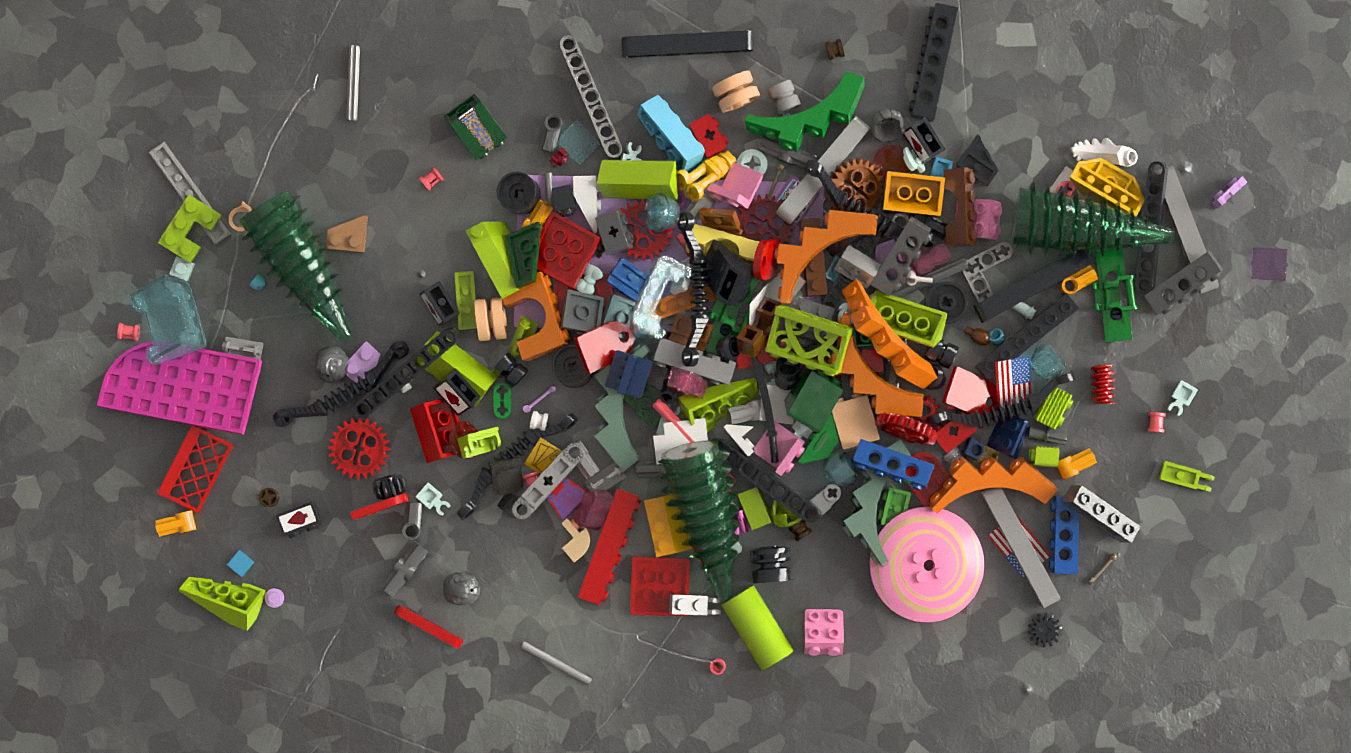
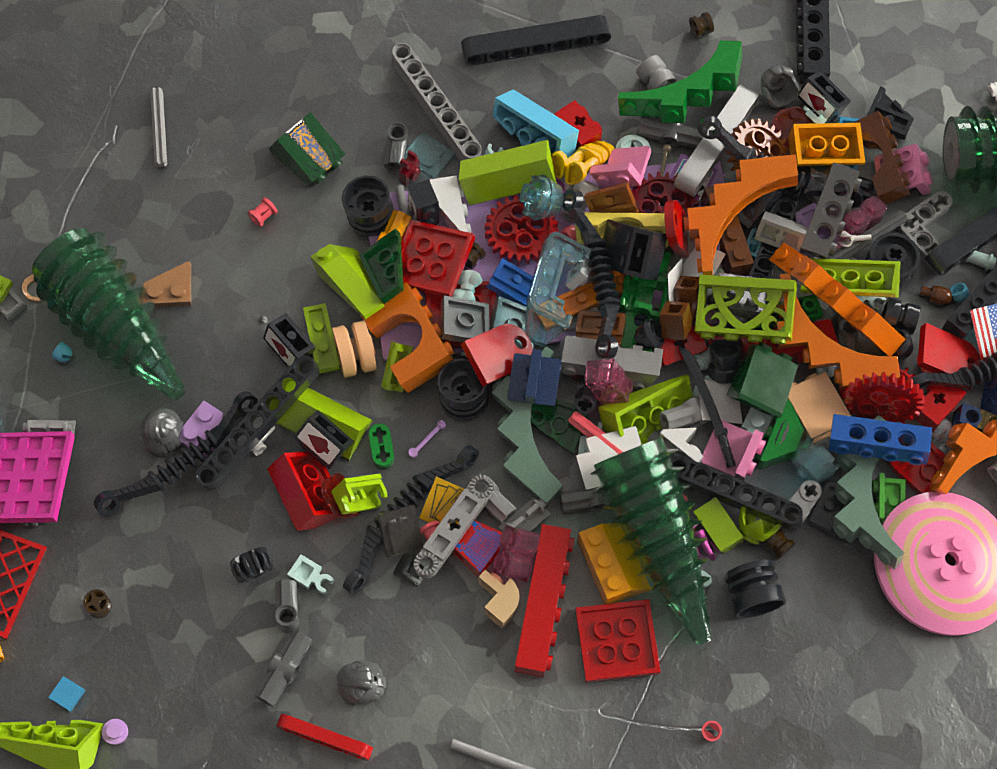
camera: 15 degrees left, 20 degrees down
brick [276,501,322,539] -> none
red gear [328,418,391,480] -> none
red tile [350,493,409,520] -> none
black wheel [492,352,529,389] -> none
white wheel [530,411,549,431] -> none
dark grey brick [595,210,634,255] -> none
hinge [669,594,722,615] -> none
light nougat wheel [711,71,760,113] -> none
lime brick [721,585,794,671] -> none
bright pink bracket [804,609,844,656] -> none

